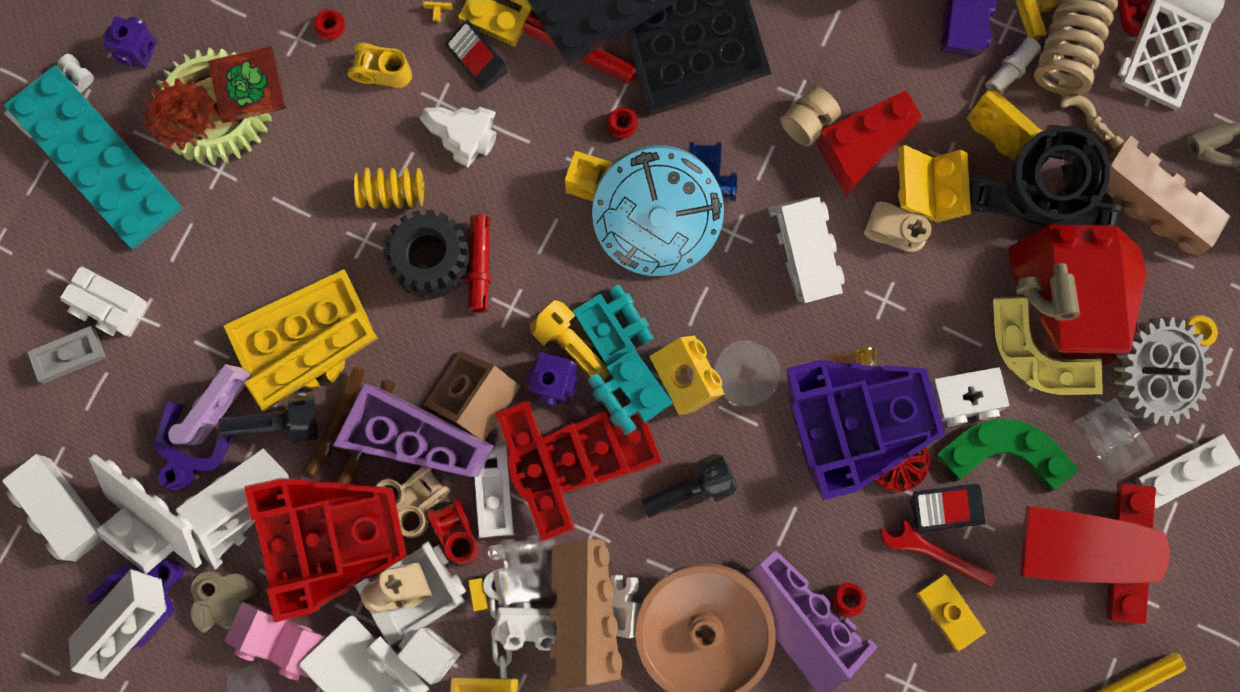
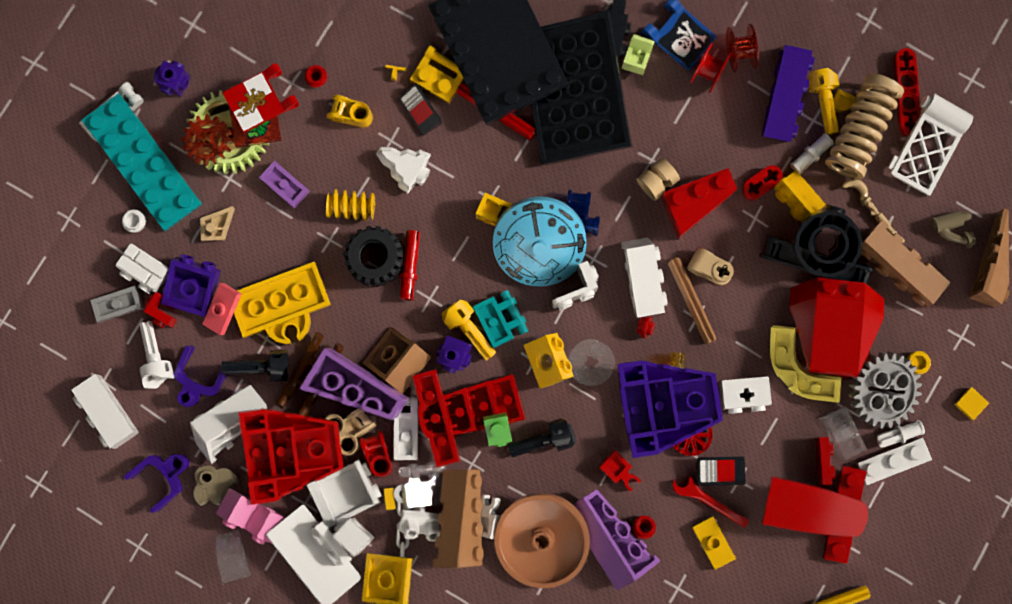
camera: 10 degrees right, 5 degrees up
white brick [68,569,166,679] -> none
white bracket [89,454,202,574] -> none
lavender plate [169,364,252,446] -> none
yellow tile [244,309,378,412] -> none
tan piece [361,563,432,613] -> none
teal plate [588,349,673,435] -> none
red plate [607,107,638,139] -> none
yellow bracket [897,145,971,222] -> none
green plate [935,419,1080,492] -> none
dark tan plant [1016,263,1080,321] -> none
none -> white plate [122,210,146,233]
none -> white piece [139,321,174,389]
none -> red bracket [144,292,177,328]
none -> dark purple plate [161,254,221,317]
none -> tan piece [201,206,235,241]
none -> coral plate [203,283,241,335]
none -> flag [222,63,299,133]
none -> medium lavender plate [259,160,310,209]
none -> bright green bracket [483,412,512,447]
none -> white bracket [552,261,599,311]
none -> red plate [599,449,641,492]
none -> red plate [637,316,655,339]
none -> medium nougat axle [668,258,716,344]
none -> red beam [742,165,783,201]
none -> red plate [815,437,835,485]
none -> white axle [876,420,925,448]

